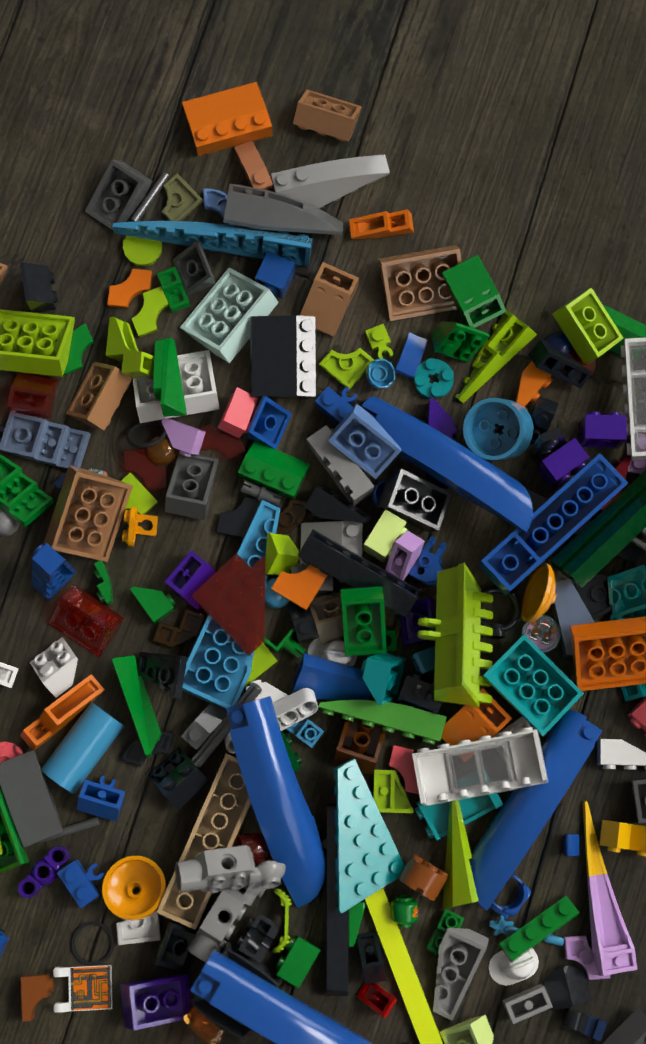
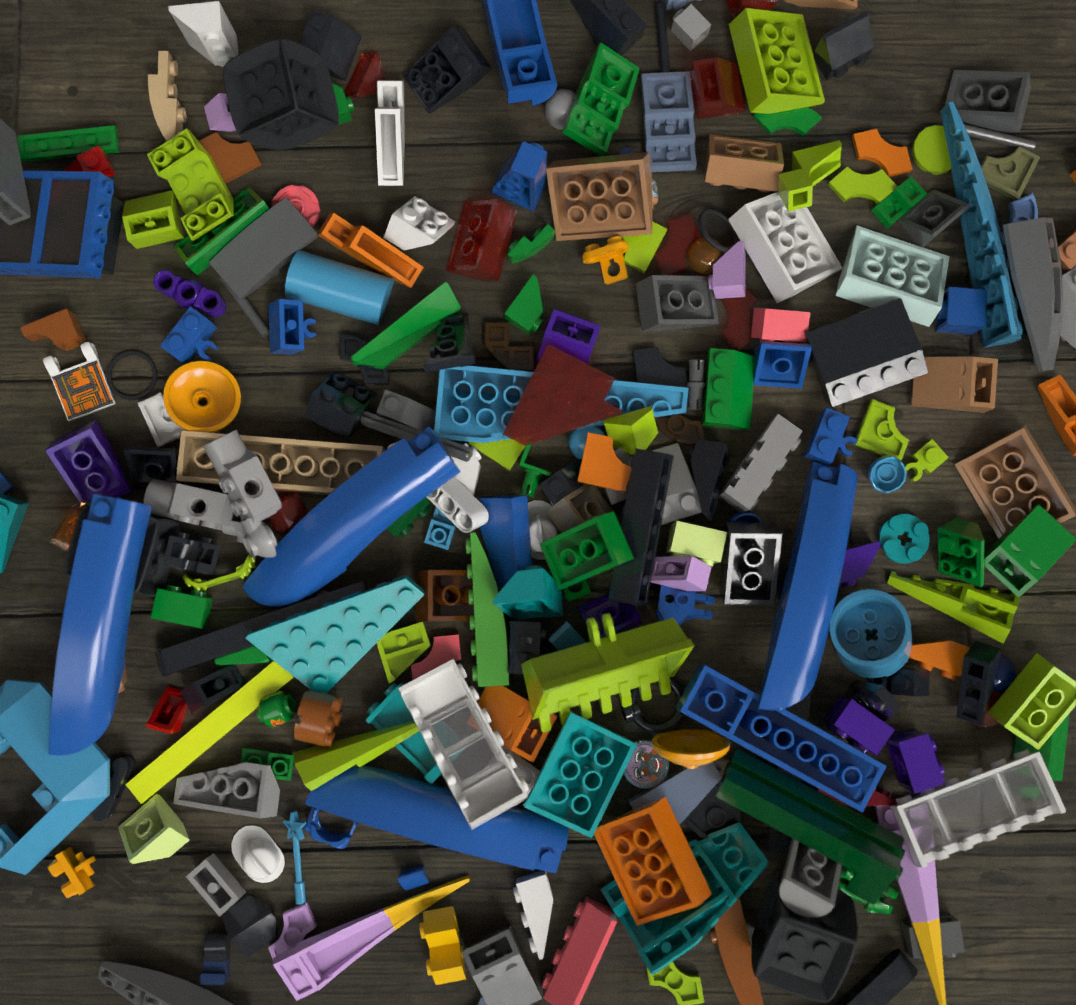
camera: 70 degrees right, 5 degrees up
green wedge [153,338,187,417] -> none
medium blue slope [328,404,402,479] -> none
blue slope [395,332,427,379] -> none
green plate [499,896,580,963] -> none

